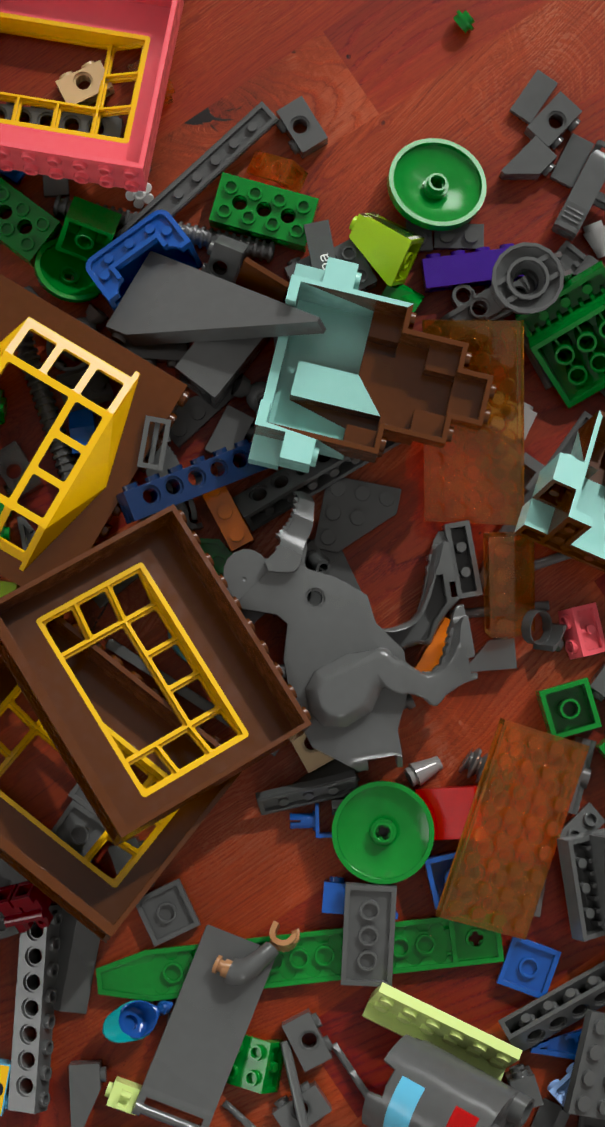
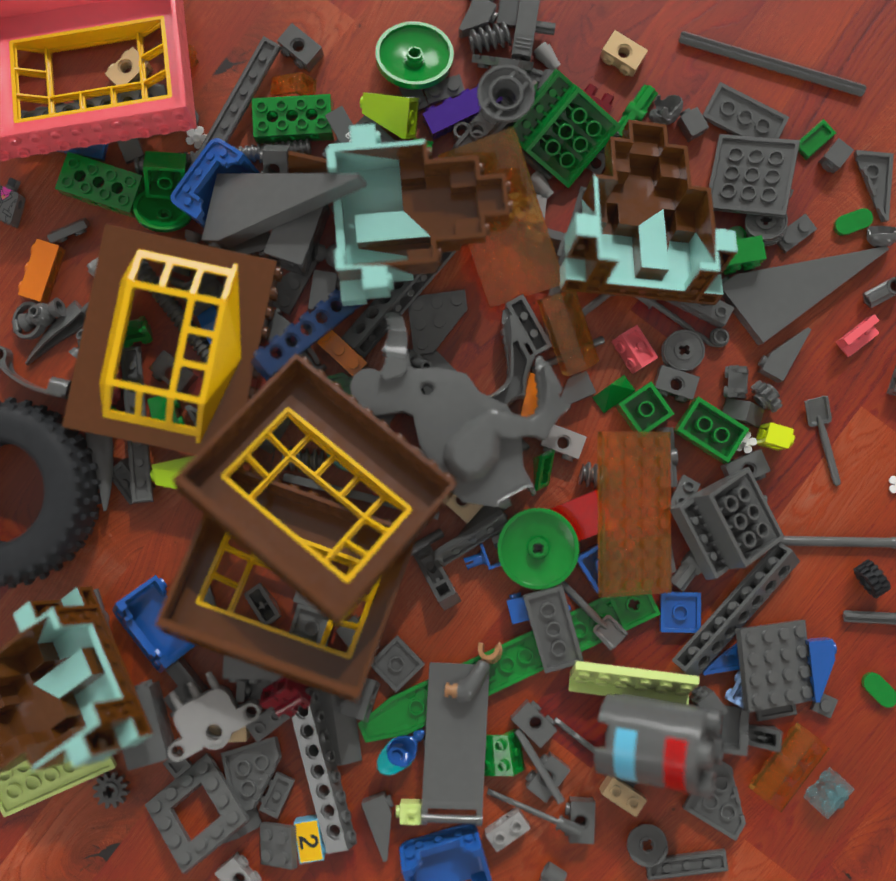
camera: 15 degrees left, 0 degrees up
dark grey tile [137,415,171,471] -> none
light grey cone [404,756,443,787] -> none
dark grey piece [521,609,567,652] -> none
none -> dark grey slope [243,583,282,626]
none -> dark grey piece [282,446,325,472]
none -> dark grey brick [340,678,380,723]
none -> dark grey piece [411,528,445,556]
none -> dark grey slope [413,545,462,611]
none -> dark grey piece [469,22,511,54]
none -> dark grey plate [472,54,534,71]
none -> light grey cone [526,170,554,198]
none -> green slope [533,449,555,491]
none -> light grey brick [540,424,587,462]
none -> dark grey piece [558,581,628,650]
none -> green slope [592,375,636,414]
none -> dark grey piece [669,550,702,592]

